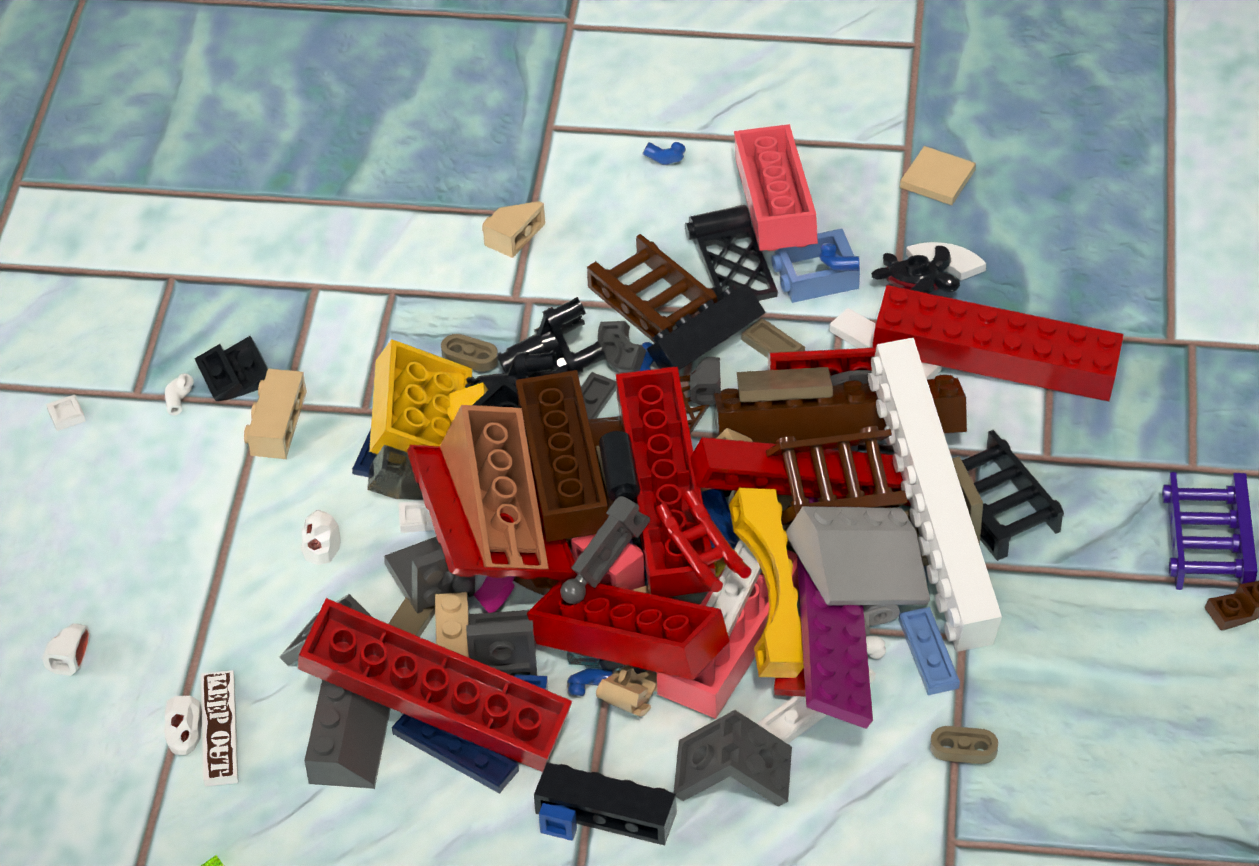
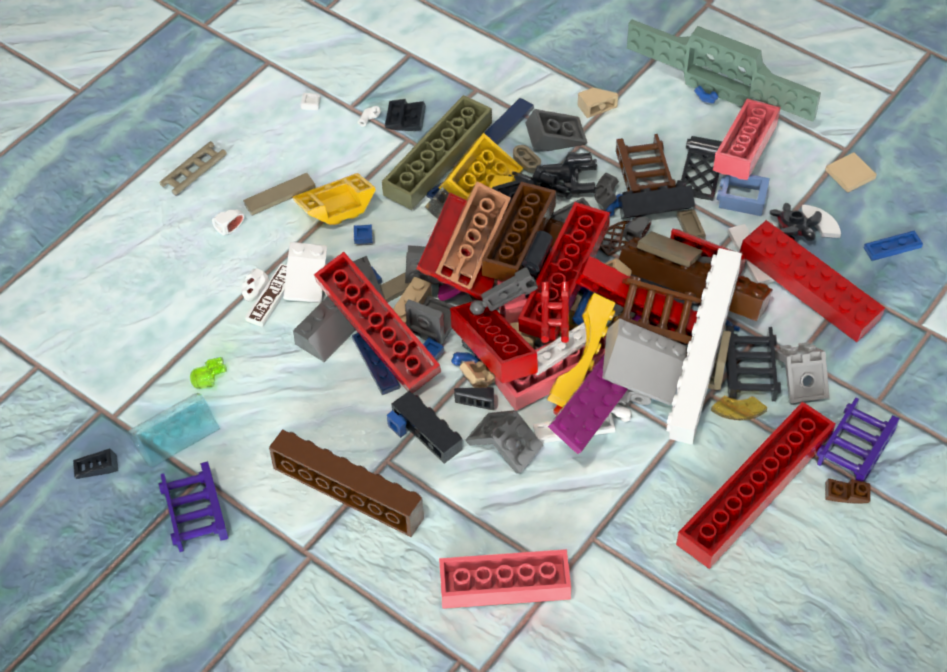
camera: 30 degrees right, 5 degrees up
tan brick [244,368,307,459] -> none
white rock [301,510,340,565] -> none
blue arm [819,243,860,271] -> none
medium blue tile [898,607,960,695] -> none
dark tan plate [930,726,998,764] -> none
none -> dark tan tile [243,173,316,215]
none -> white slope [284,242,327,303]
none -> yellow slope [293,173,376,225]
none -> blue plate [354,224,373,244]
none -> olive brick [382,95,492,210]
none -> black slope [454,387,494,410]
none -> dark blue tile [484,98,534,145]
none -> dark grey slope [525,109,588,151]
none -> sand green piece [627,19,821,122]
none -> red brick [676,401,836,569]
none -> clear yellow tile [711,395,768,421]
none -> light grey bracket [775,342,830,403]
none -> blue tile [864,230,923,261]

